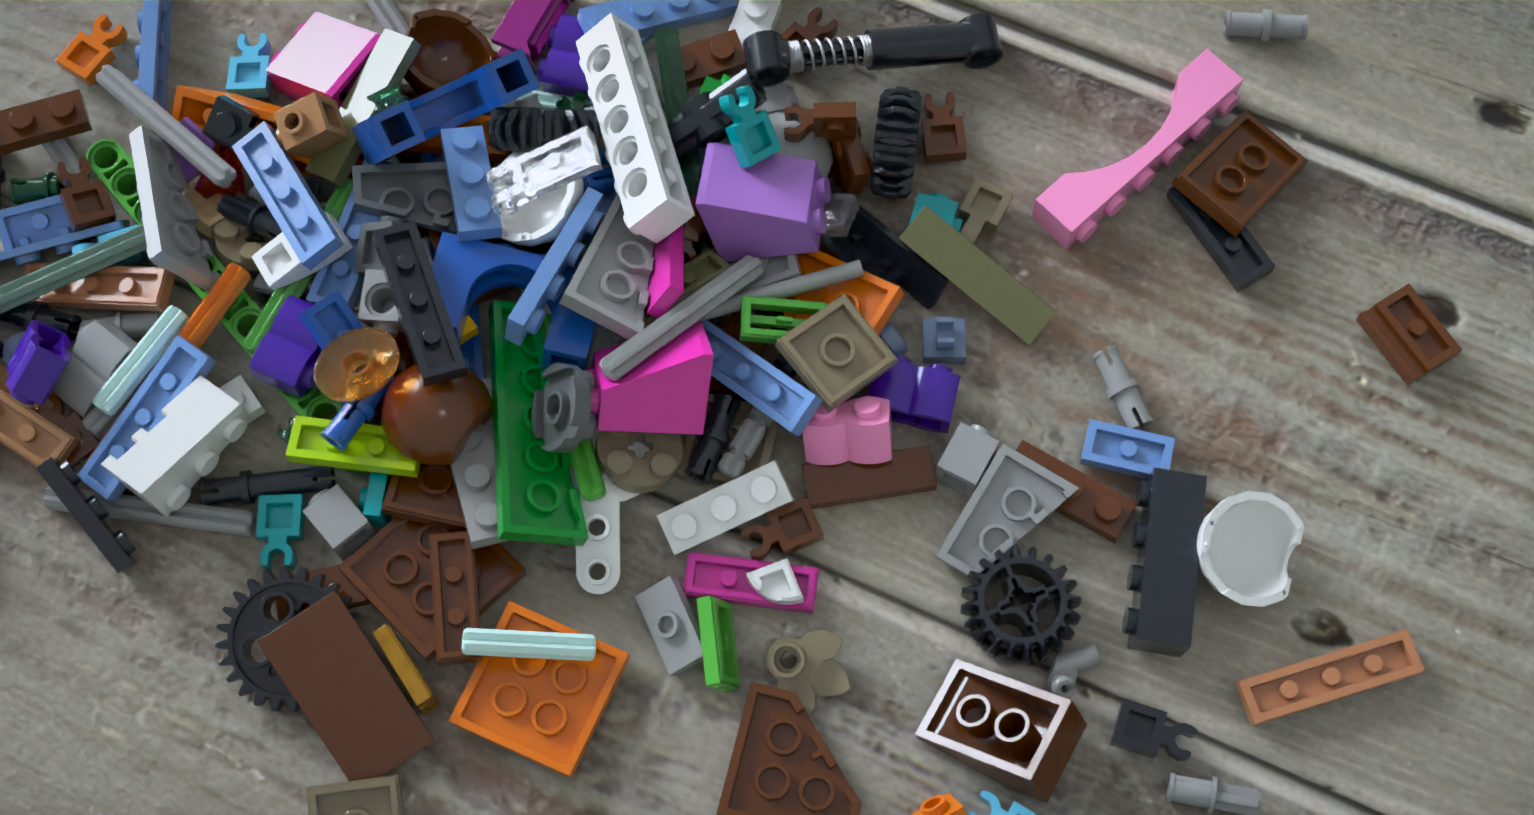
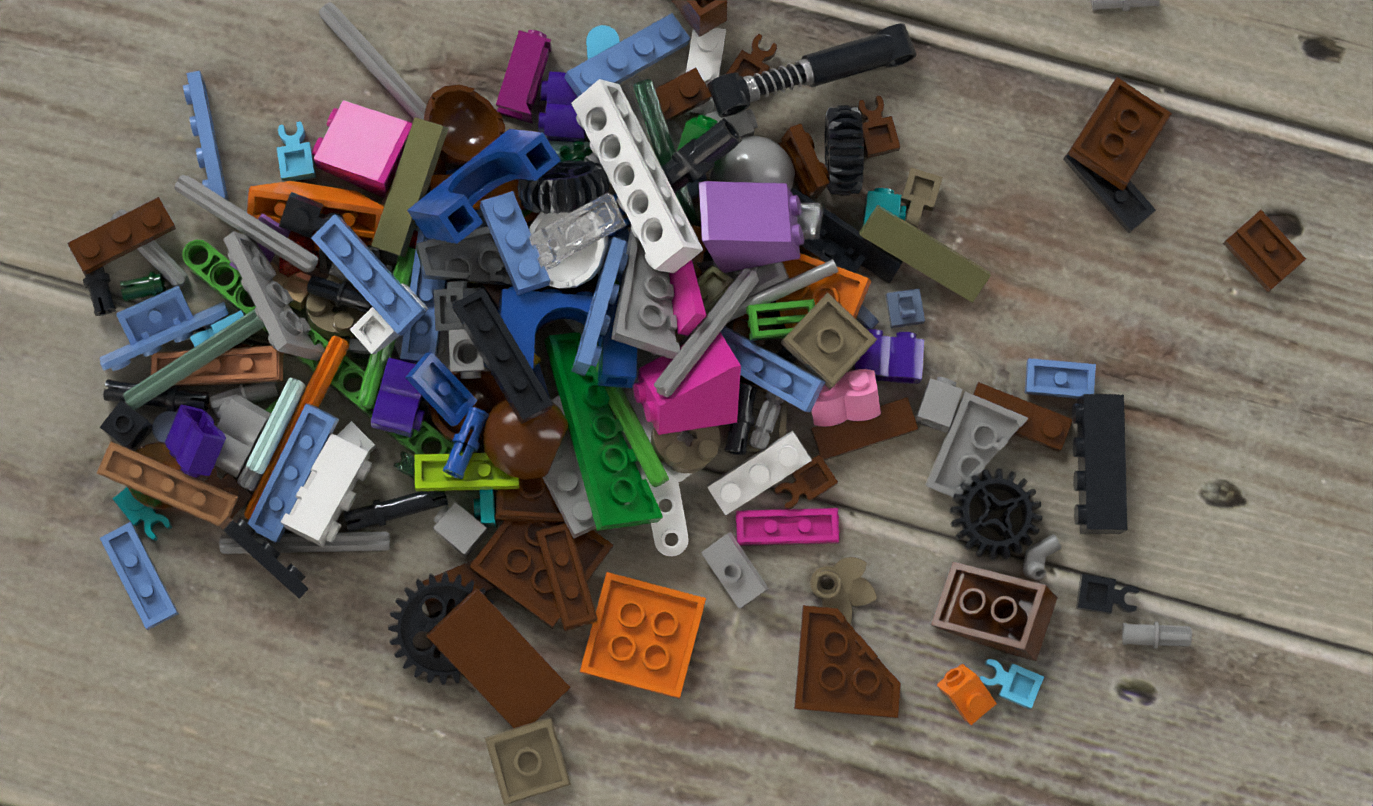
camera: 20 degrees left, 10 degrees up
orange plate [55,14,128,87] -> none
reddish brown plate [57,157,116,232] -> none
teal plate [256,494,306,571] -> none
medium nougat brick [273,92,349,159] -> none
clear orange dish [314,327,400,402] -> none
clear green bush [366,81,410,114] -> none
pearl gold tile [372,624,439,715] -> none
light aqua axle [461,628,596,661] -> none
dark grey plate [531,363,595,453] -> none
bright green tile [697,595,740,692] -> none
teal plate [719,85,782,168] -> none
white tile [746,558,804,605] -> none
reddish brown plate [784,102,856,142] -> none
bright pink arch [1031,49,1243,250] -> none
light grey pin [1092,345,1154,430] -> none
white cylinder [1197,491,1305,607] -> none
nougat plate [1235,629,1425,727] -> none

